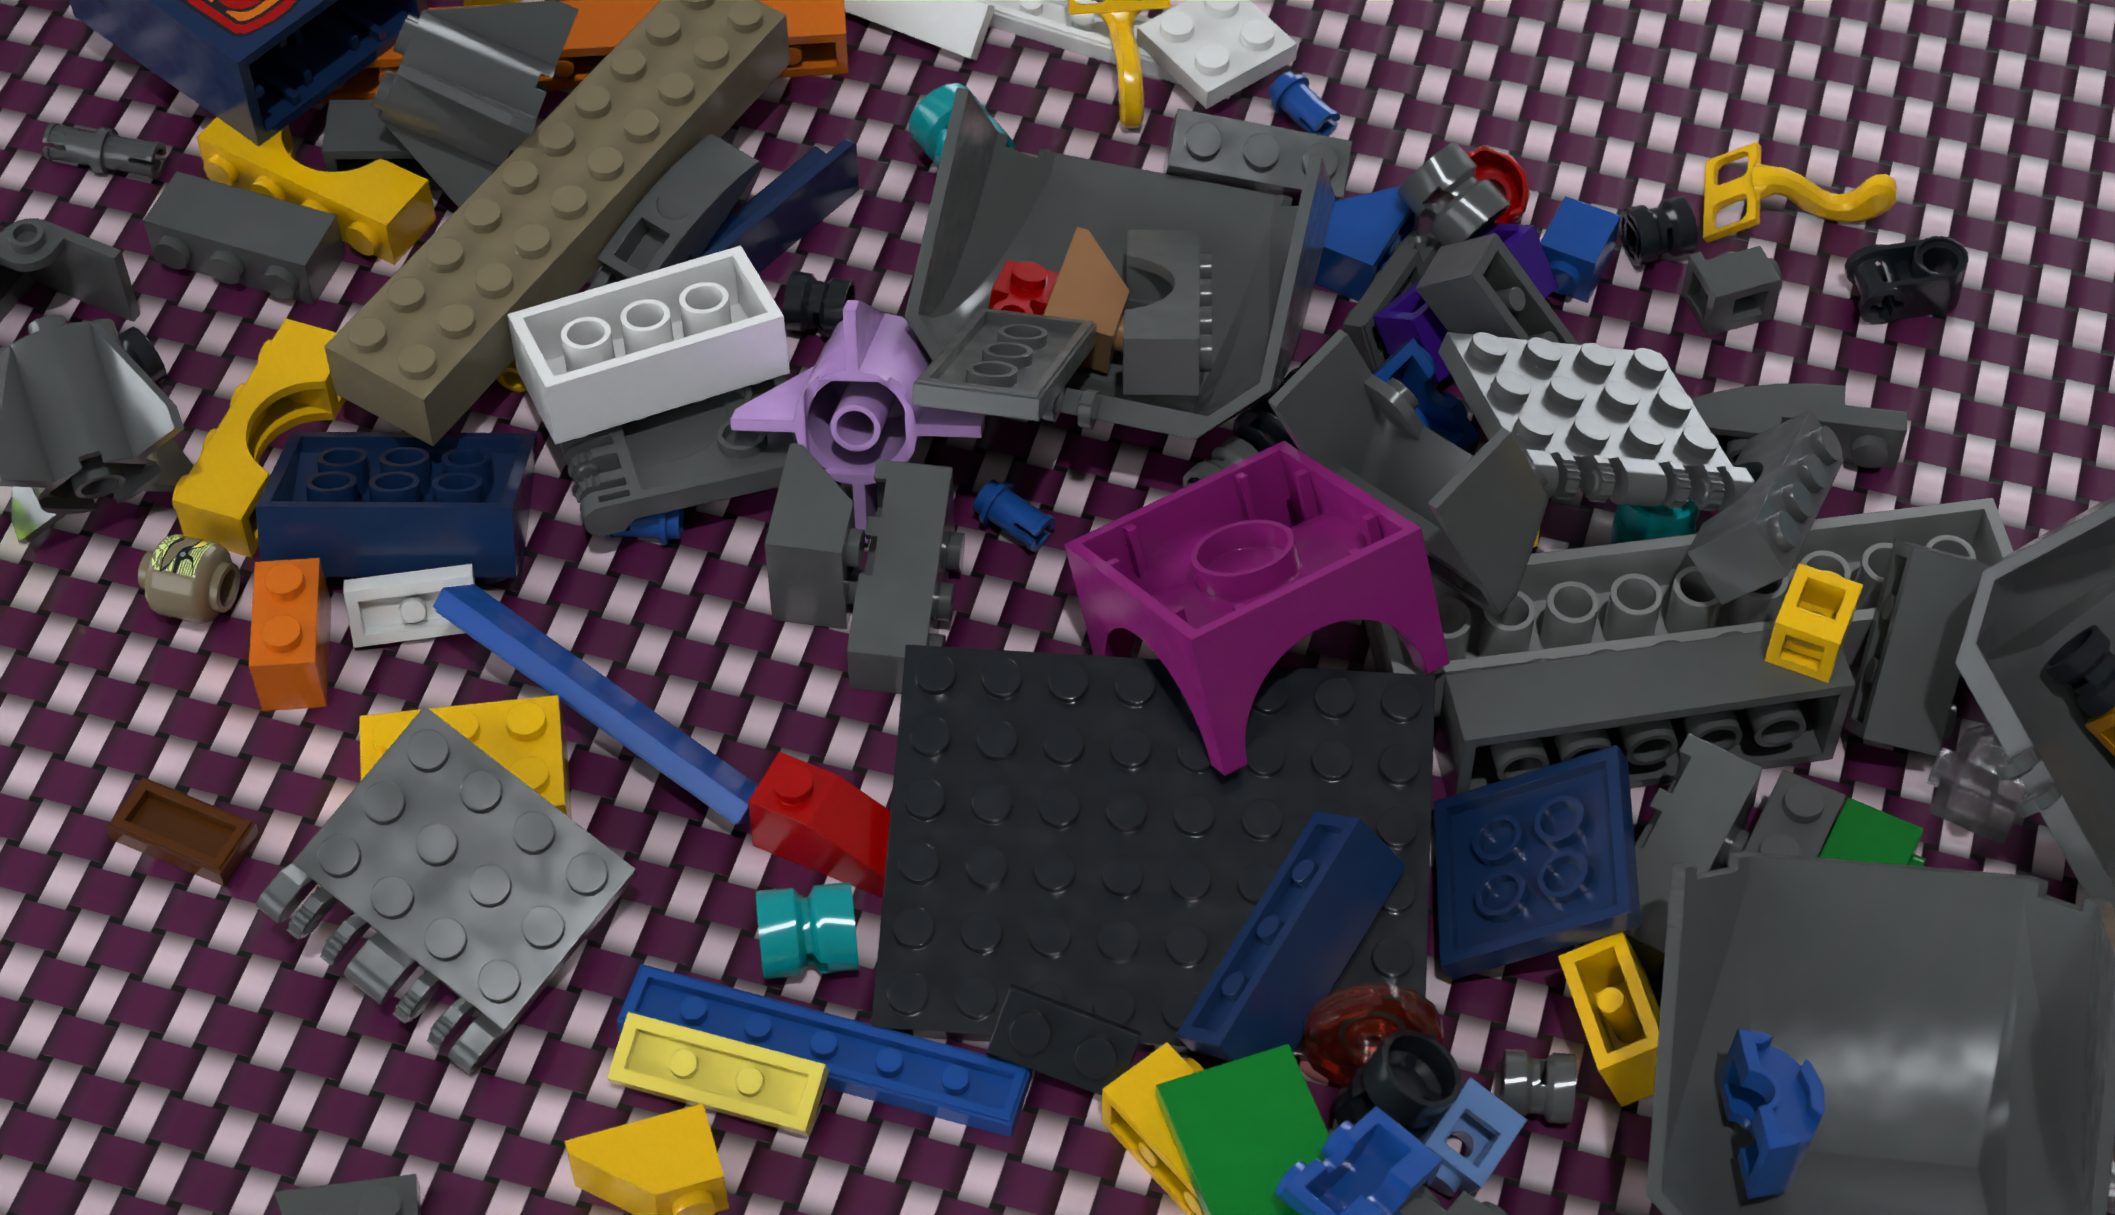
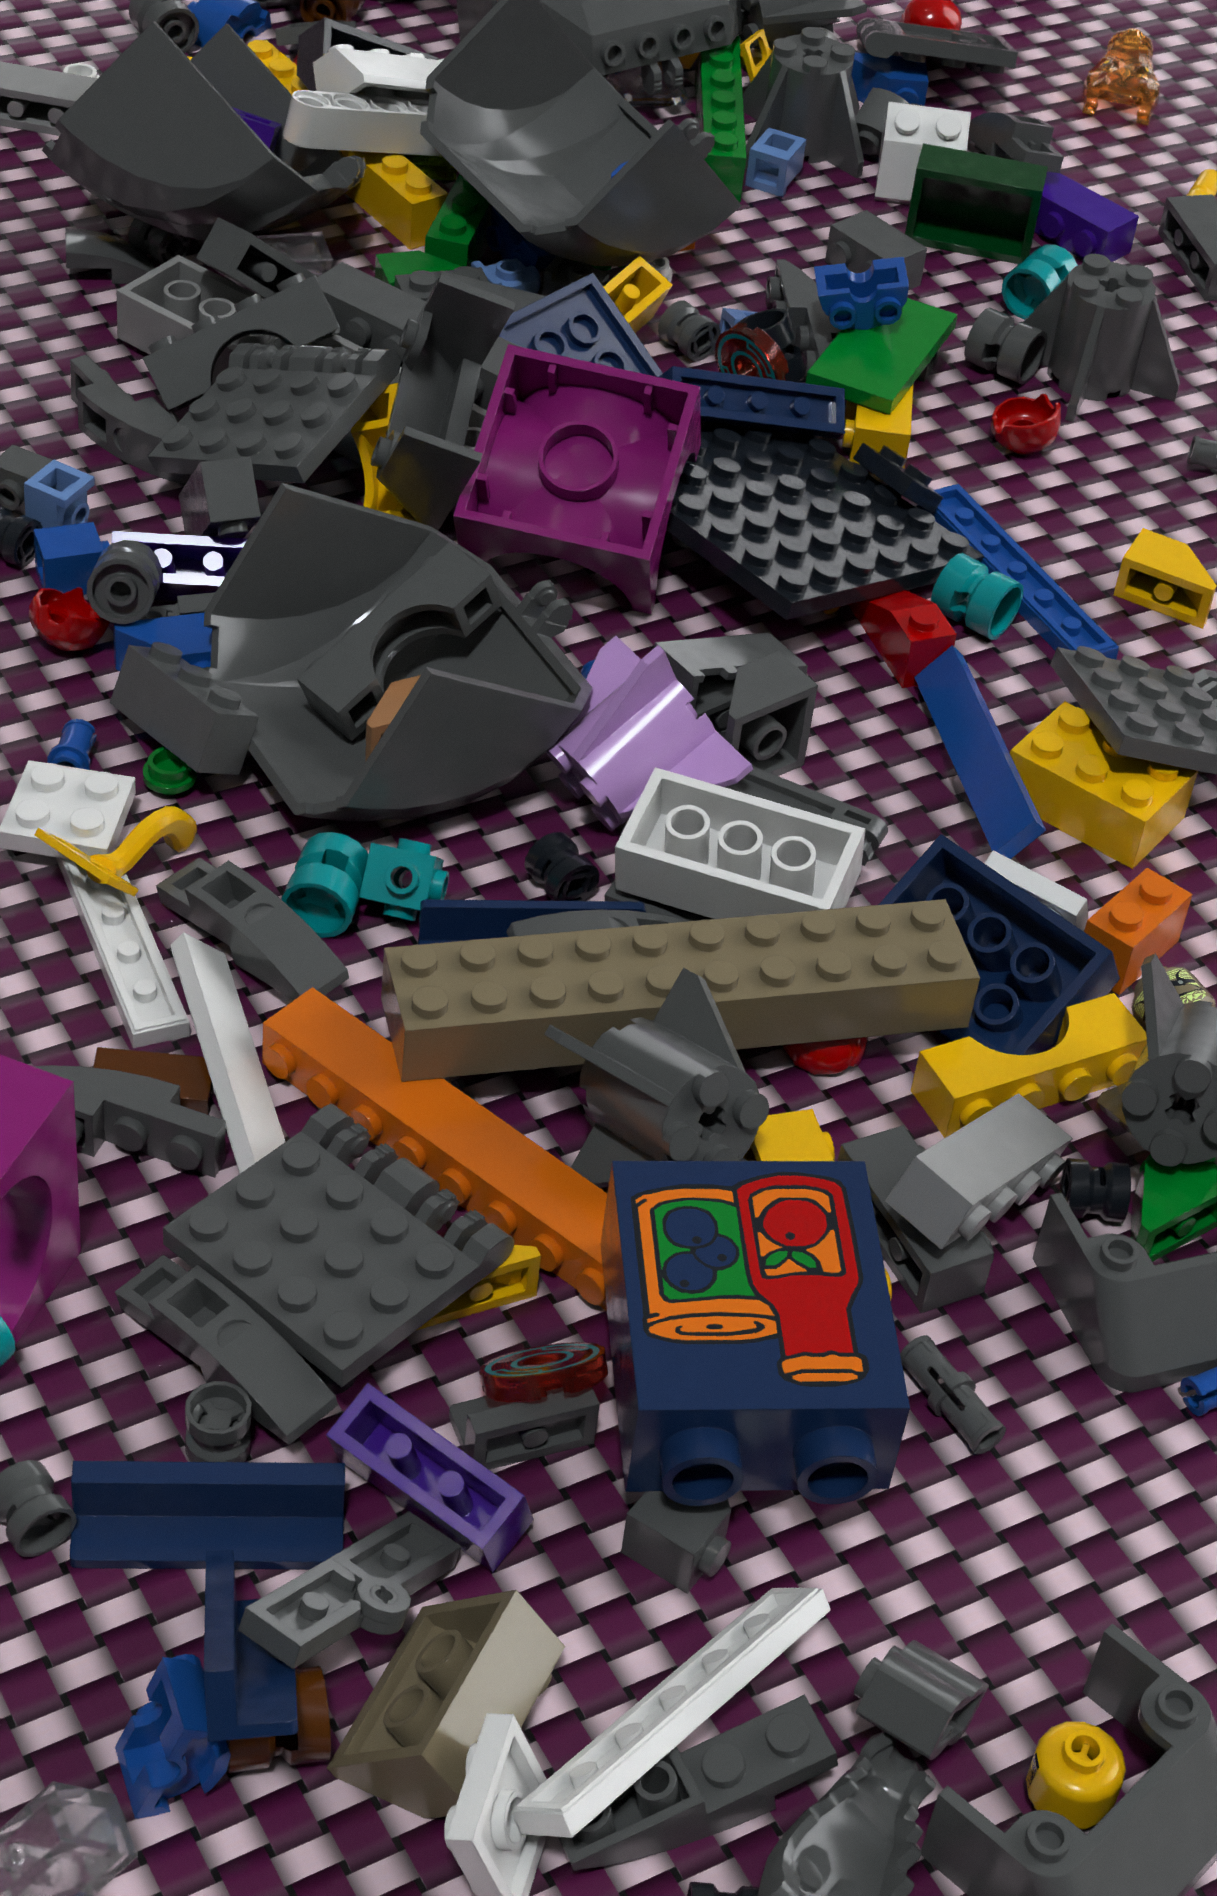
camera: 140 degrees left, 10 degrees down
light yellow plate [607,1012,829,1136] -> none
dark grey tile [912,308,1097,421] -> none
yellow brick [1764,563,1863,683] -> none
none -> medium blue brick [24,460,95,528]
none -> dark grey slope [156,857,349,1001]
none -> teal brick [359,838,449,921]
none -> light grey brick [885,1093,1073,1249]

